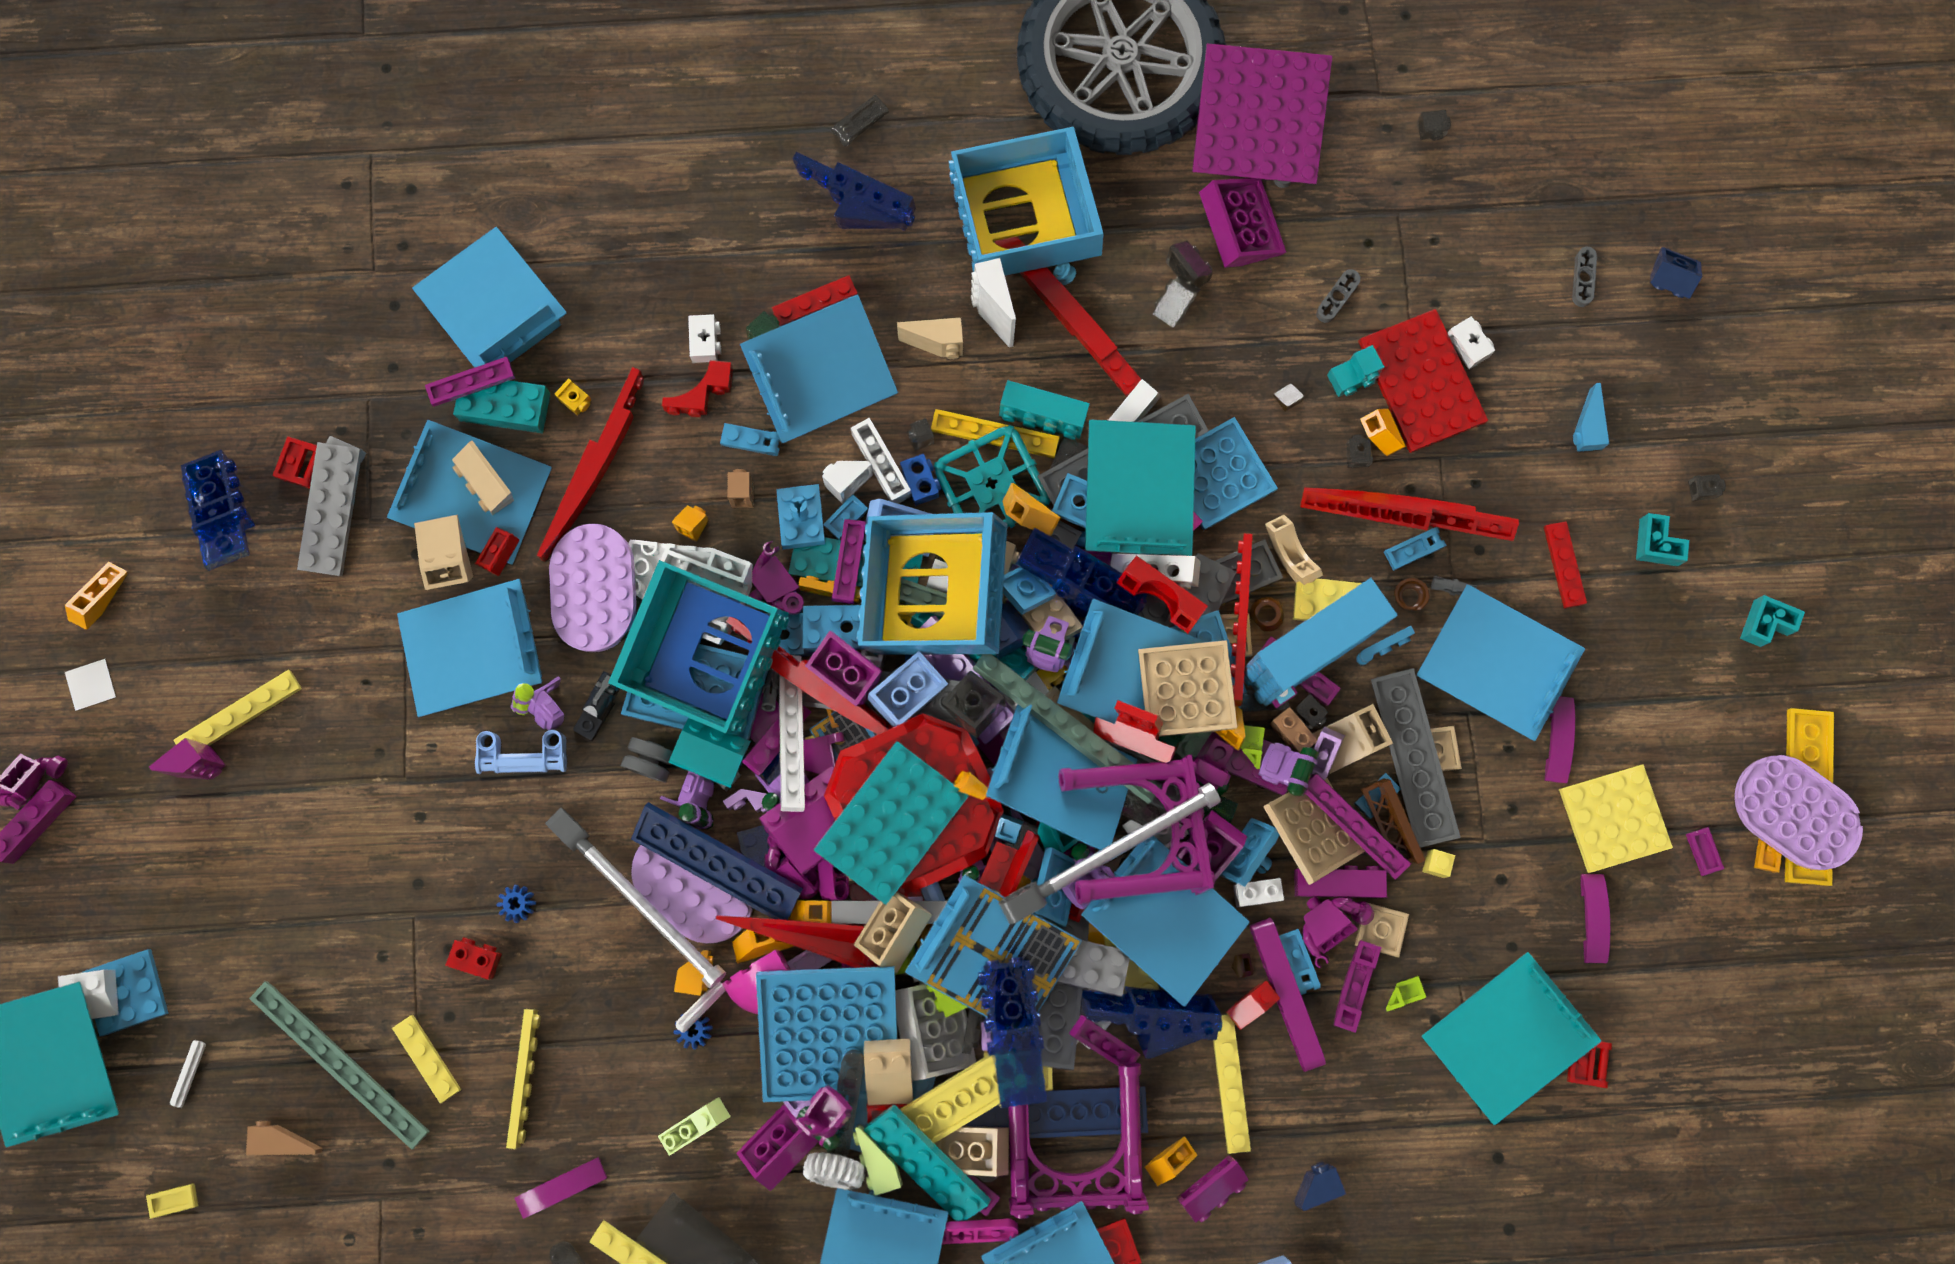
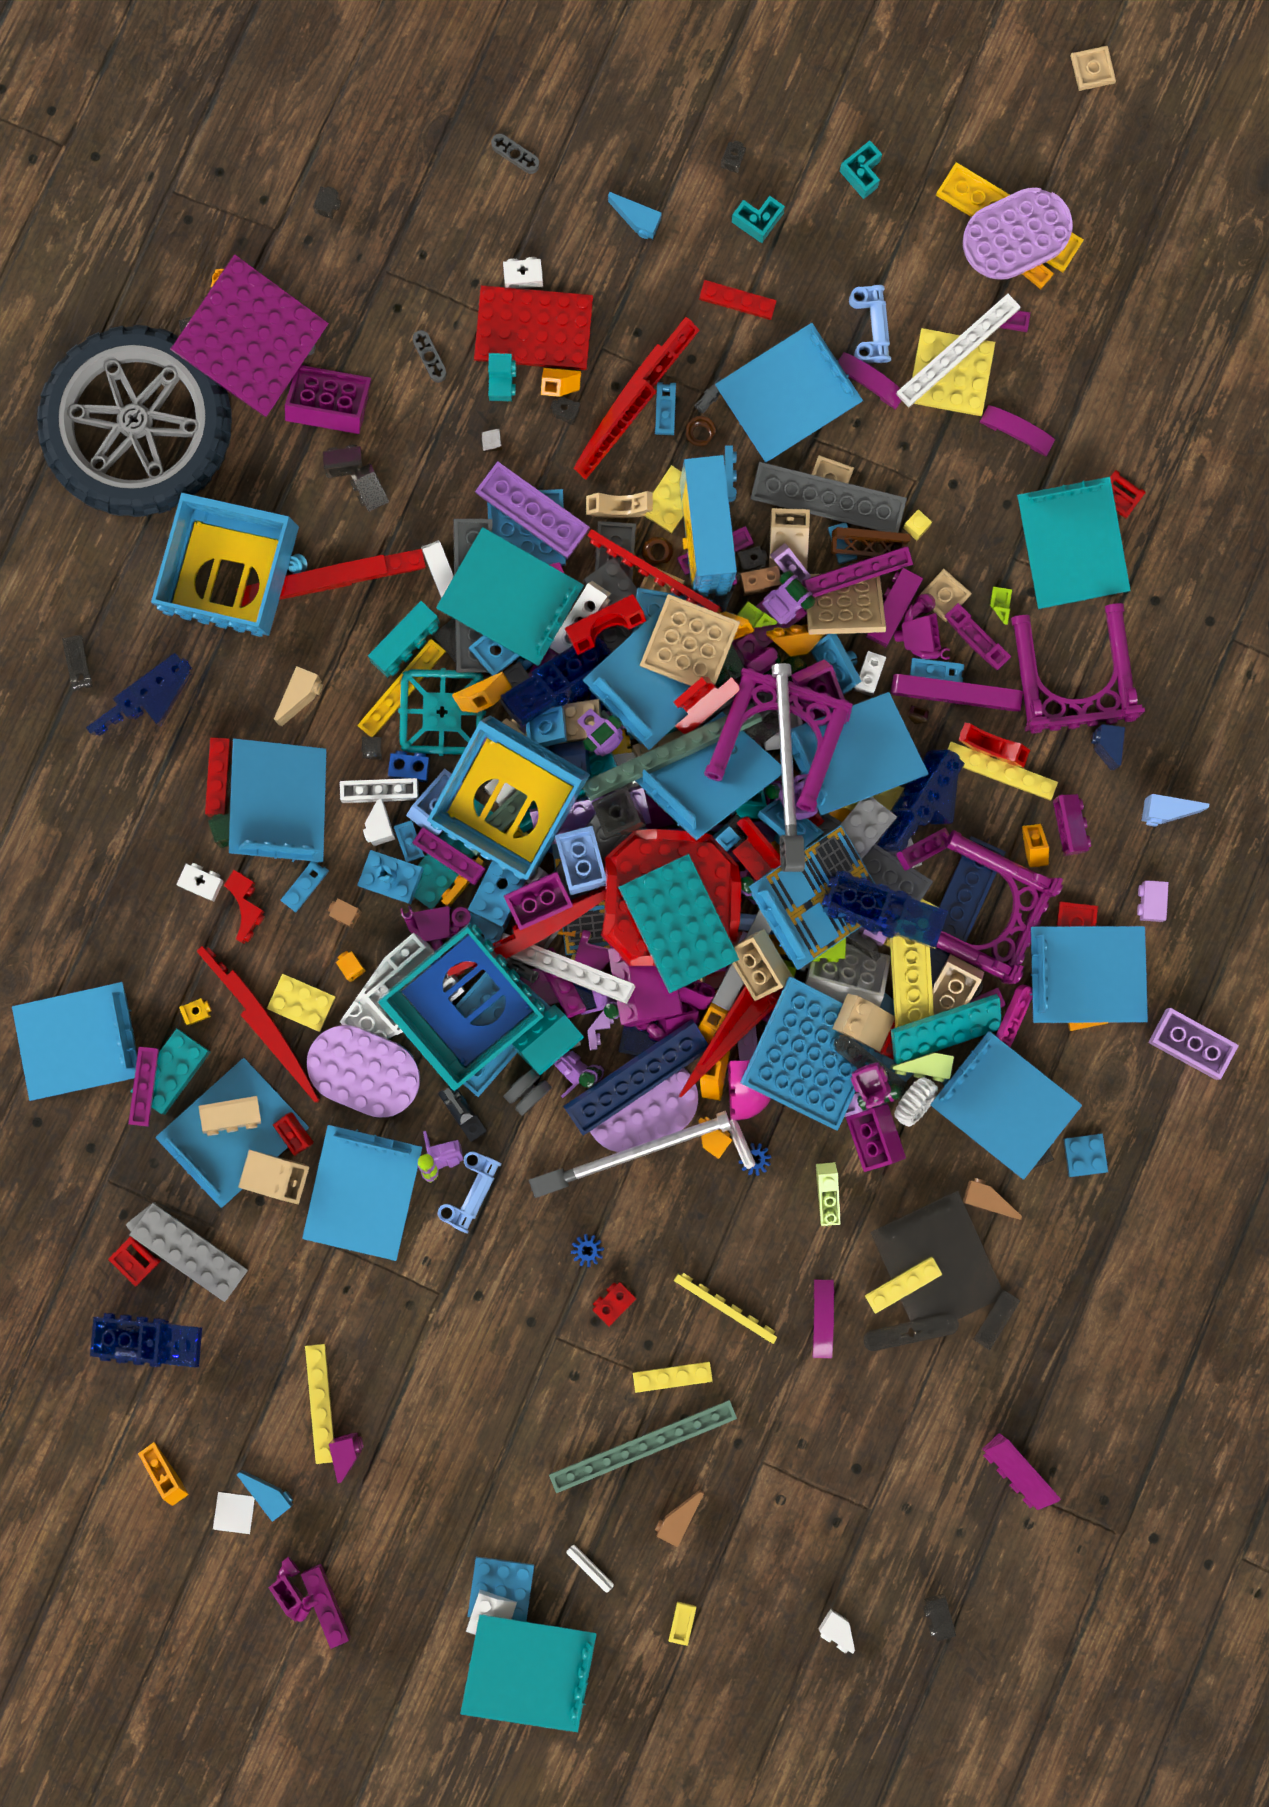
camera: 65 degrees left, 5 degrees up
light orange cone [954,771,988,800] -> none
white slope [971,258,1016,347] -> none
red slope [1226,981,1281,1030] -> none
dark blue slope [1650,247,1702,299] -> none
none -> dark azure slope [237,1470,293,1522]
none -> light yellow plate [267,974,336,1032]
none -> medium lavender plate [475,461,590,559]
none -> light orange slope [766,624,825,656]
none -> light blue piece [849,285,891,363]
none -> white plate [896,294,1021,408]
none -> red arch [959,722,1030,768]
none -> magenta arch [1011,603,1145,734]

